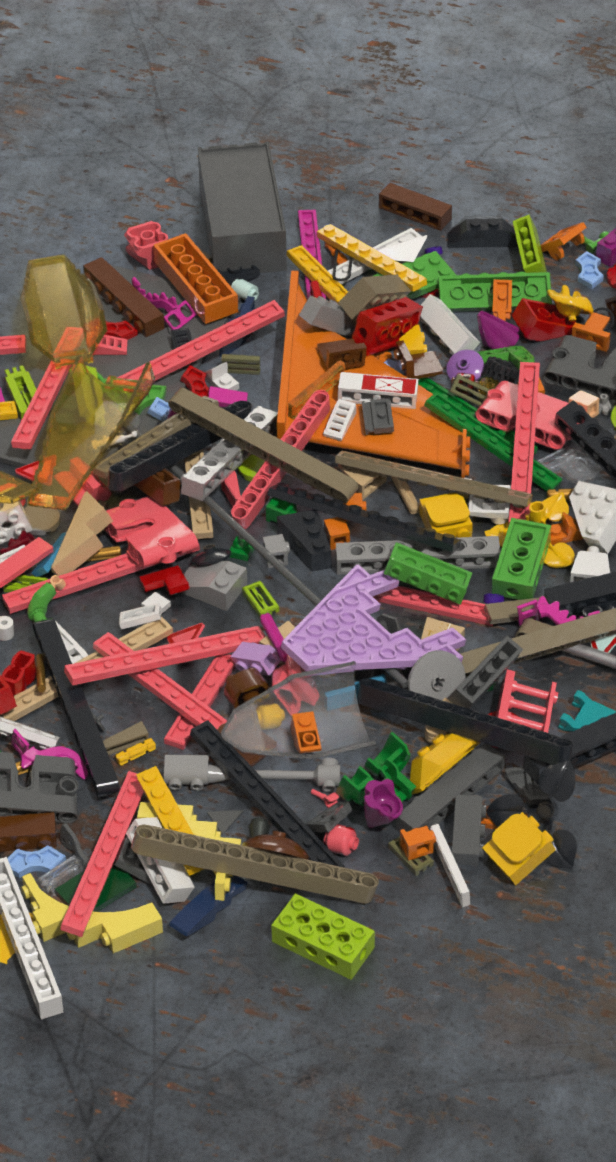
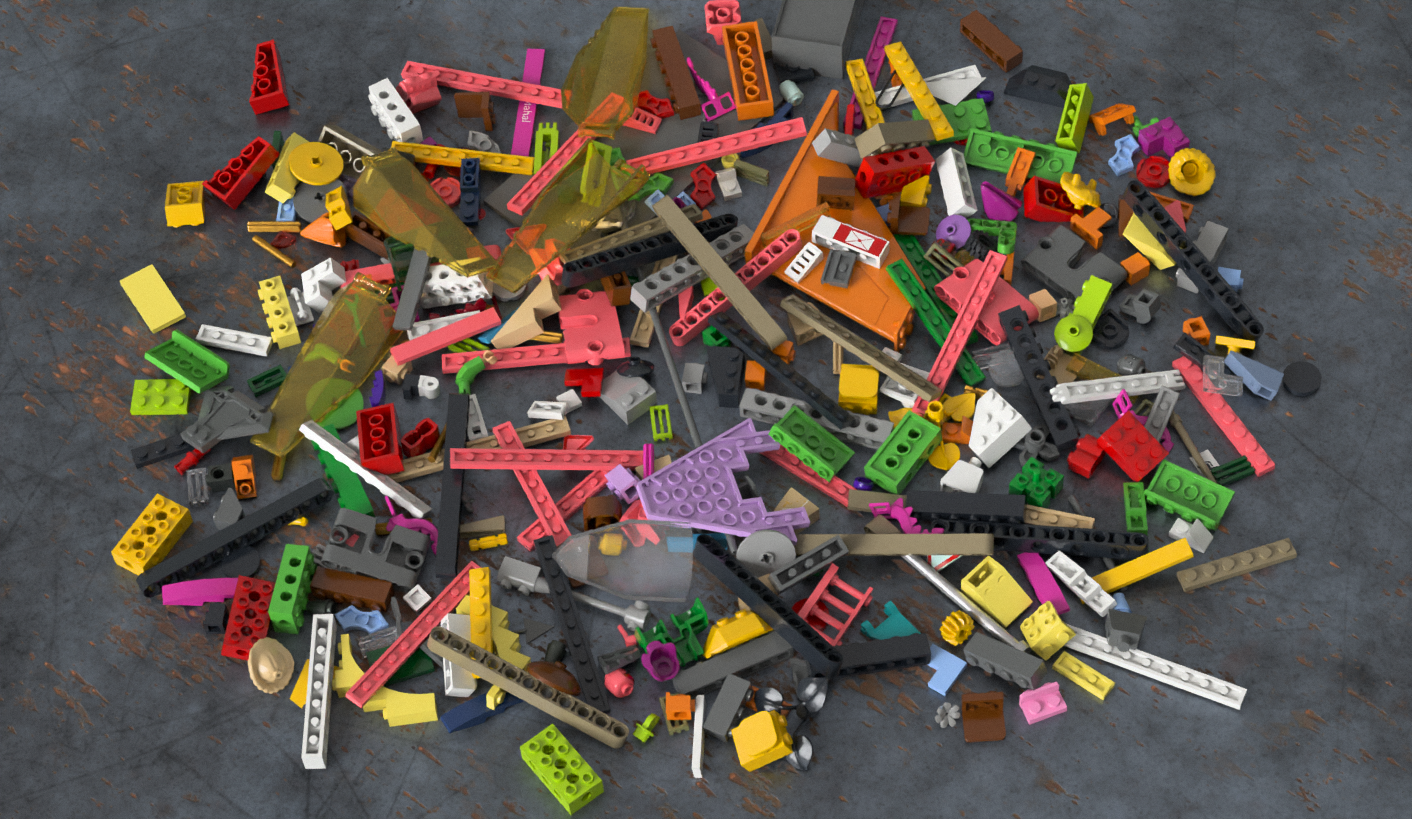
camera: 25 degrees right, 10 degrees up
dark pink tile [208,386,248,407] -> none
green tile [230,536,254,561] -> none
orange slope [290,711,322,753] -> none
none -> white plate [403,584,431,613]
none -> lime piece [632,713,660,743]
none -> light yellow tile [721,153,740,168]

